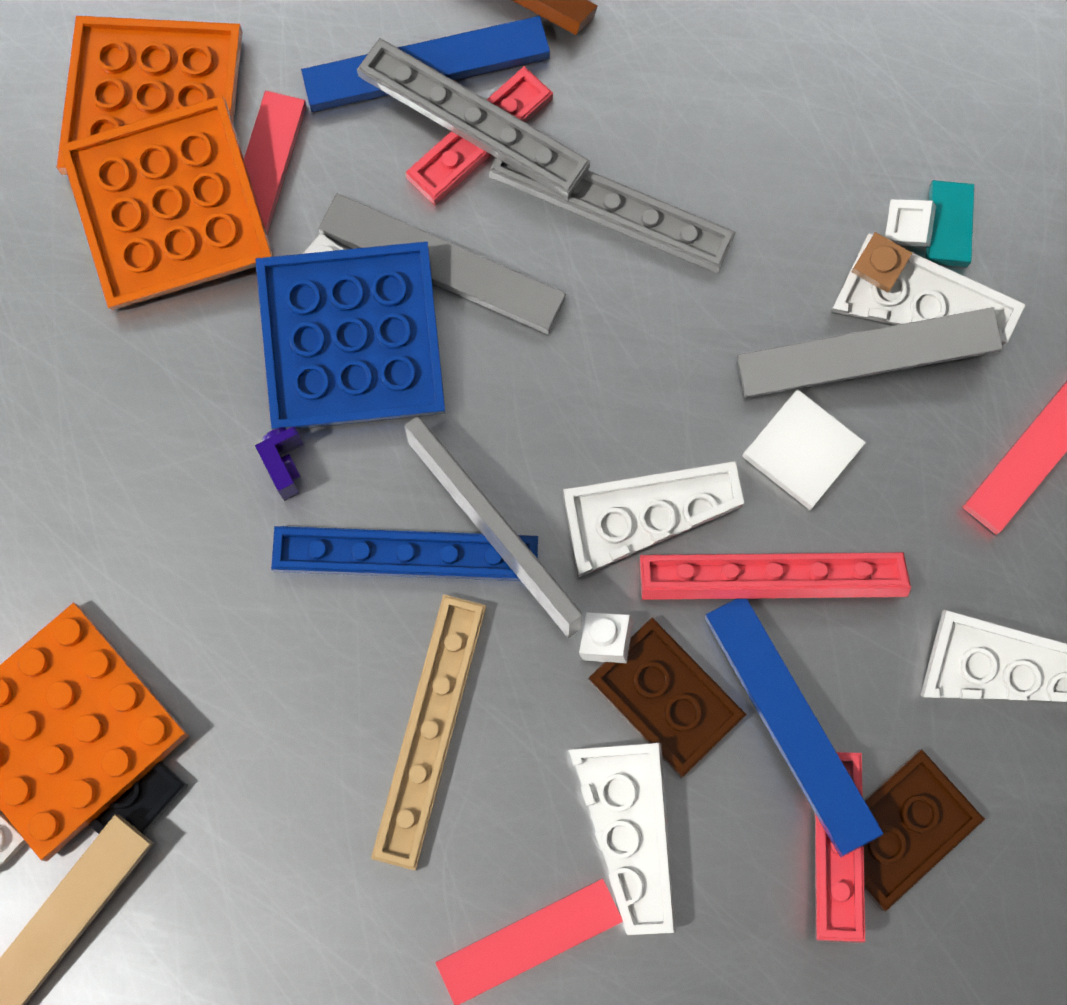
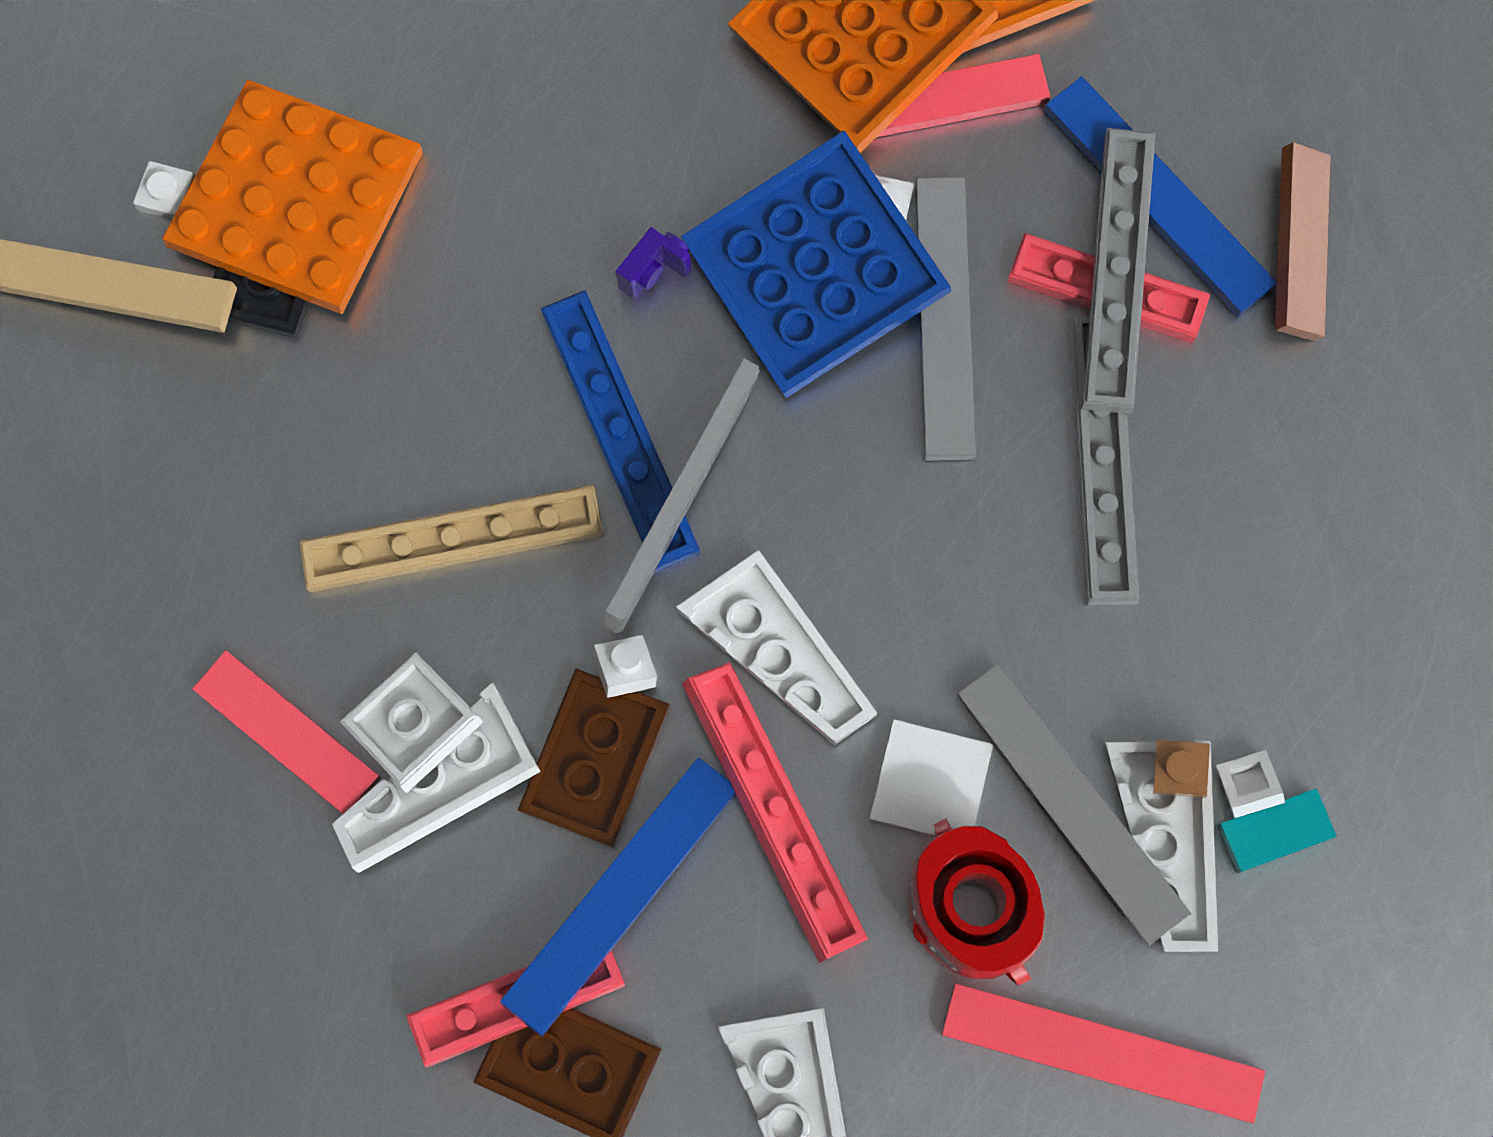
camera: 70 degrees right, 0 degrees up
none -> white tile [339,652,483,793]
none -> red piece [908,818,1045,986]

